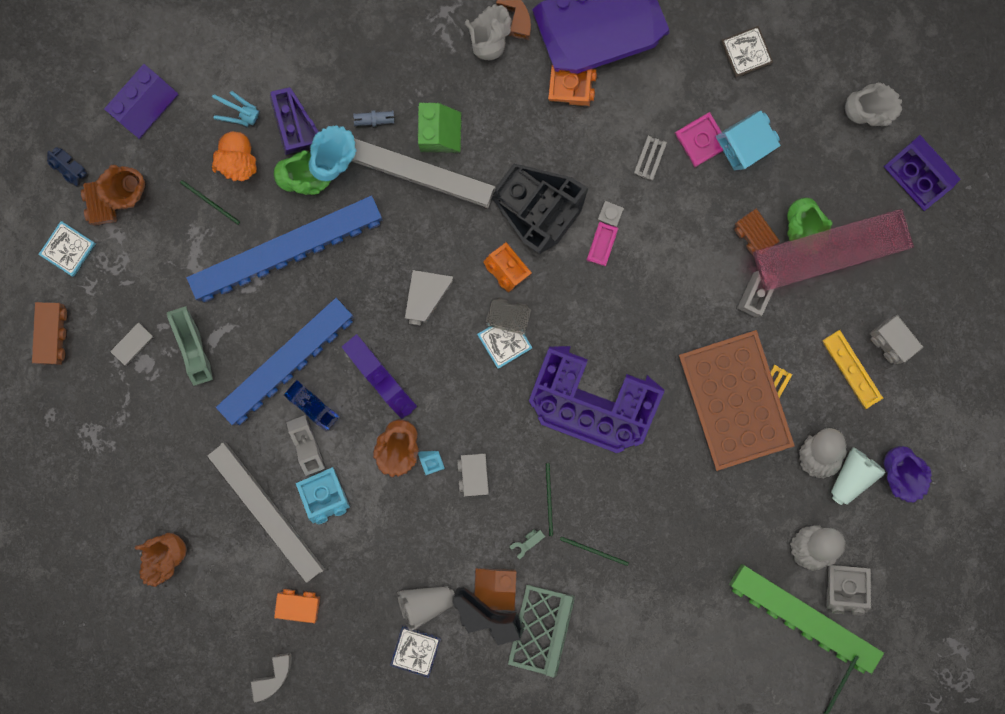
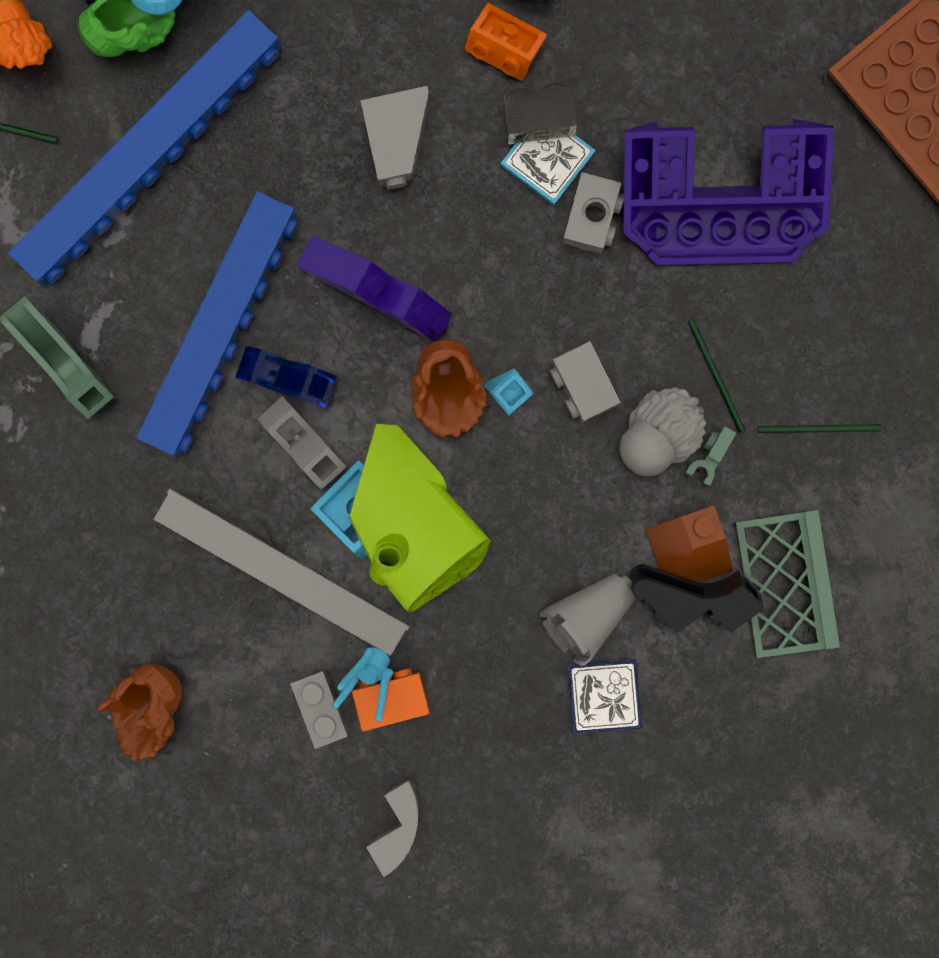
camera: 25 degrees left, 0 degrees up
none -> light grey brick [290,669,350,749]
none -> medium azure plant [333,647,393,722]
none -> lime panel [349,424,491,613]
none -> light grey brick [562,172,624,254]
none -> light grey hair [619,387,706,476]

